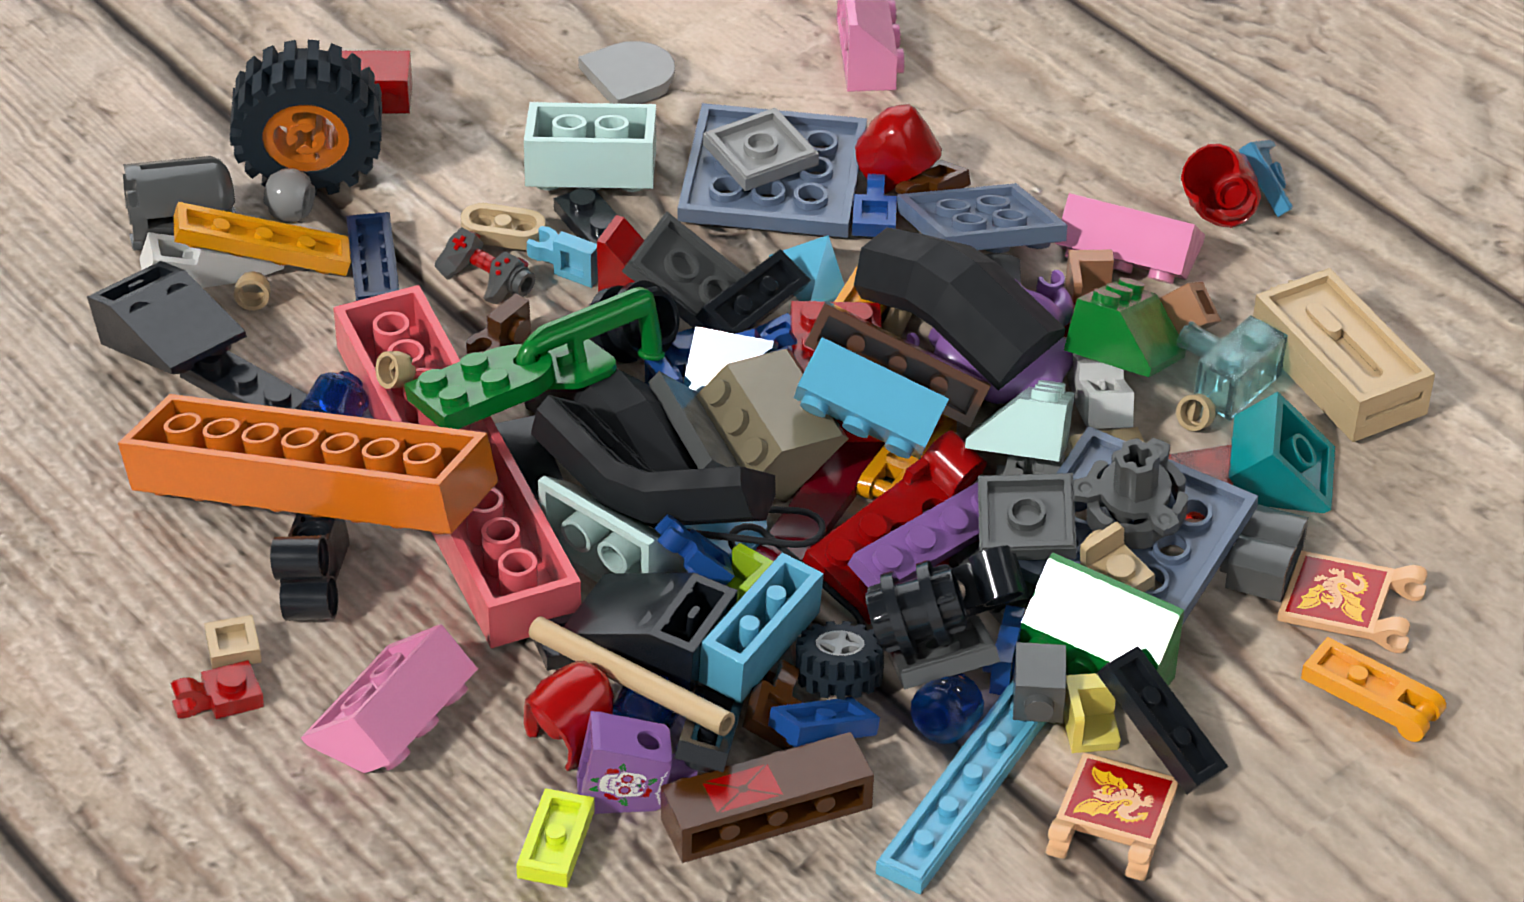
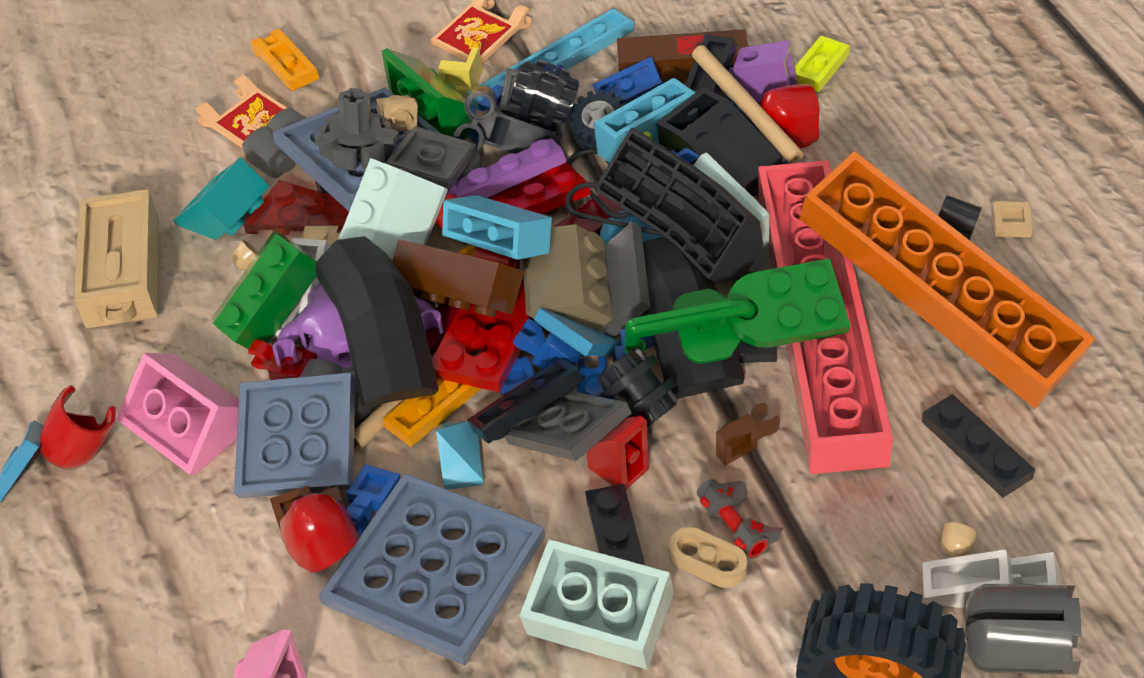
camera: 155 degrees left, 5 degrees up
slope [87,261,247,374] -> none
red plate [171,660,264,719] -> none
light orange plate [174,202,351,276] -> none
clear blue head [301,371,369,417] -> none
bright pink slope [301,624,478,773] -> none
dark blue plate [346,212,400,301] -> none
tan hinge [375,351,416,389] -> none
medium azure plate [527,226,598,288] -> none
light grey tile [703,108,819,191] -> none
brick [1013,642,1066,723] -> none
nougat panel [1065,249,1114,303] -> none
black plate [1096,646,1228,795] -> none
nougat panel [1159,282,1221,338] -> none
clear light blue brick [1177,315,1288,421] -> none

